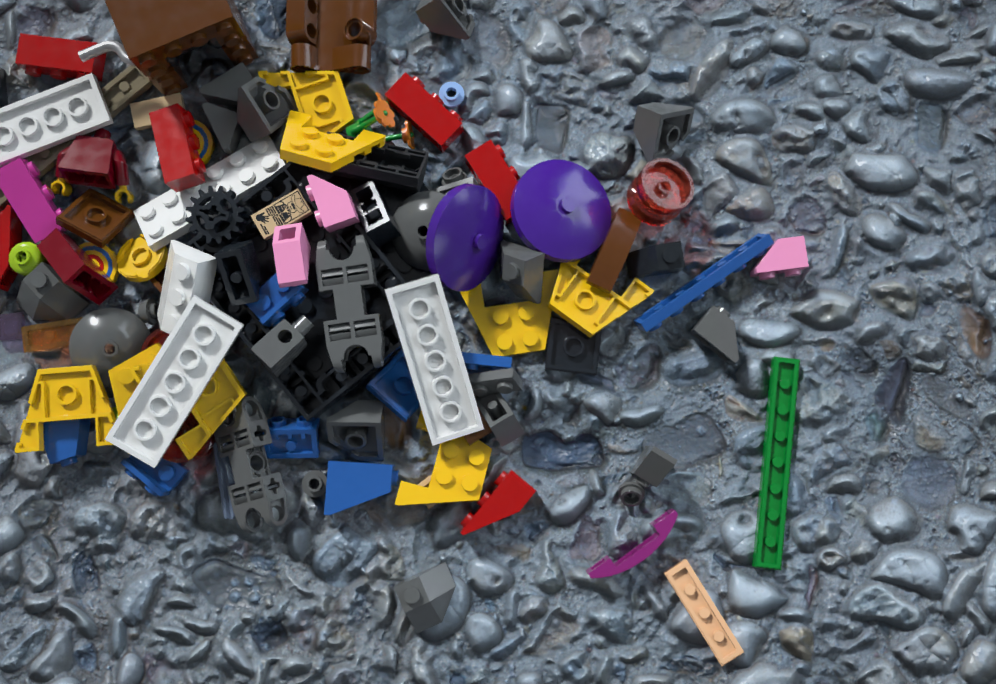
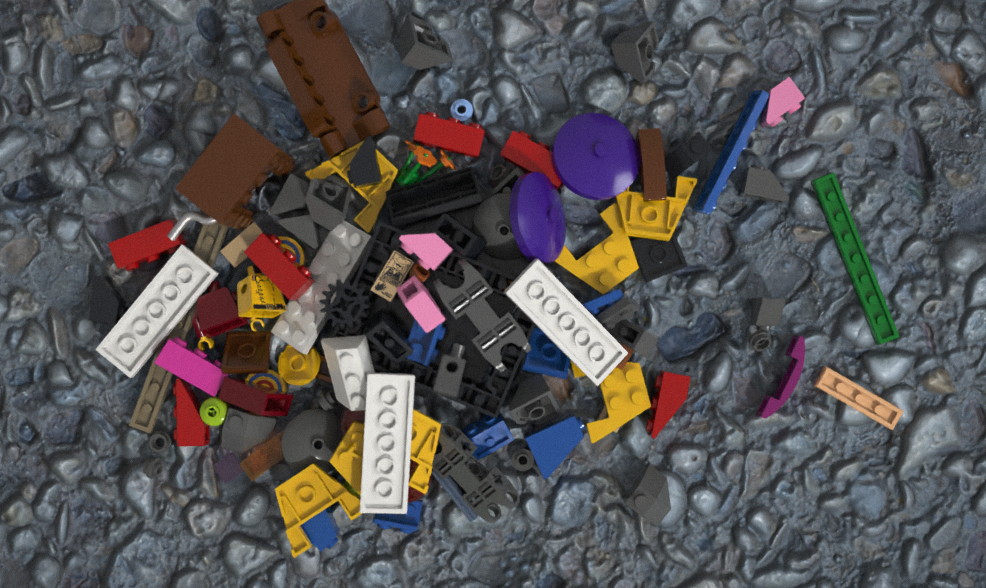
camera: 25 degrees left, 5 degrees up
yellow wing [280,110,386,173] -> none
dark grey slope [499,240,545,304] -> none
clear red wheel [626,158,695,226] -> none
none -> yellow torso [237,265,287,318]
none -> black slope [347,136,383,189]
none -> dark orange hinge [409,263,430,283]

